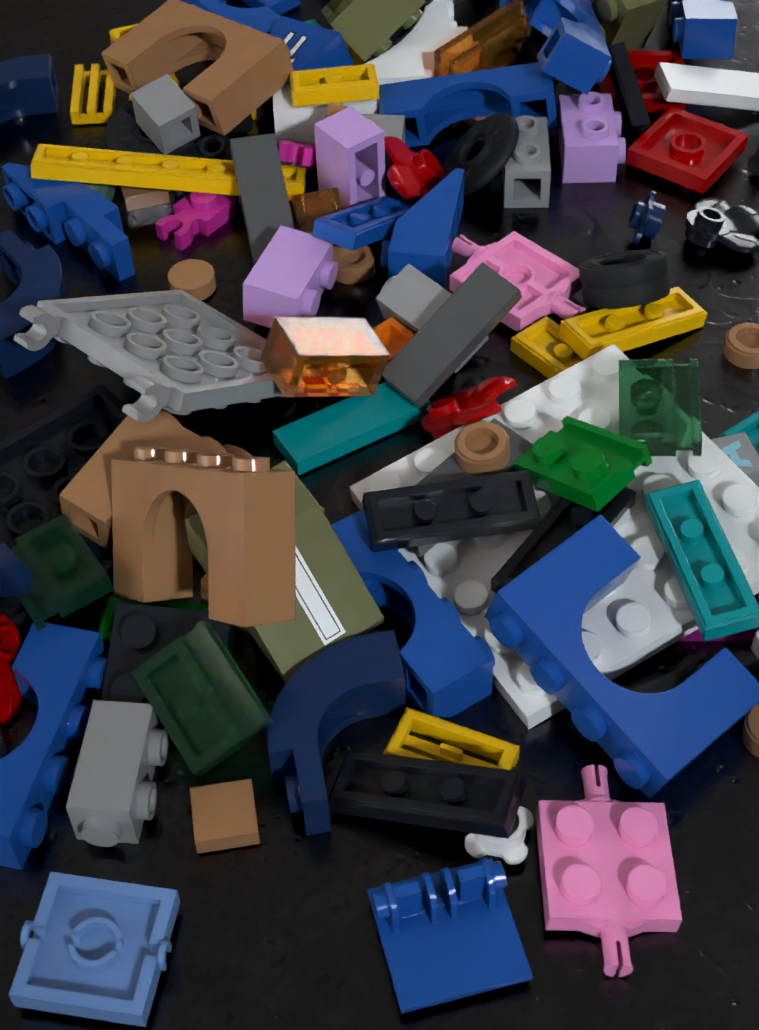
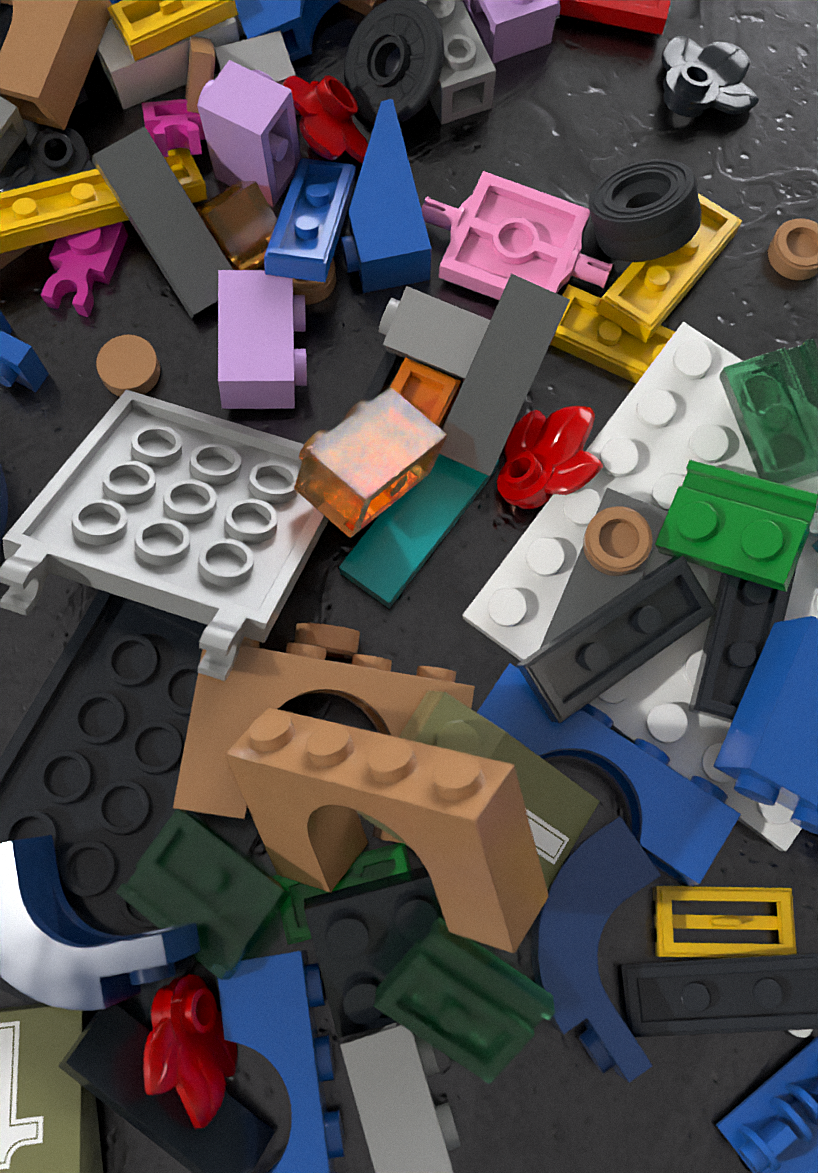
camera: 25 degrees left, 25 degrees up
medium nougat tile [190,778,260,854] -> none
dark blue plate [628,190,666,244] -> none

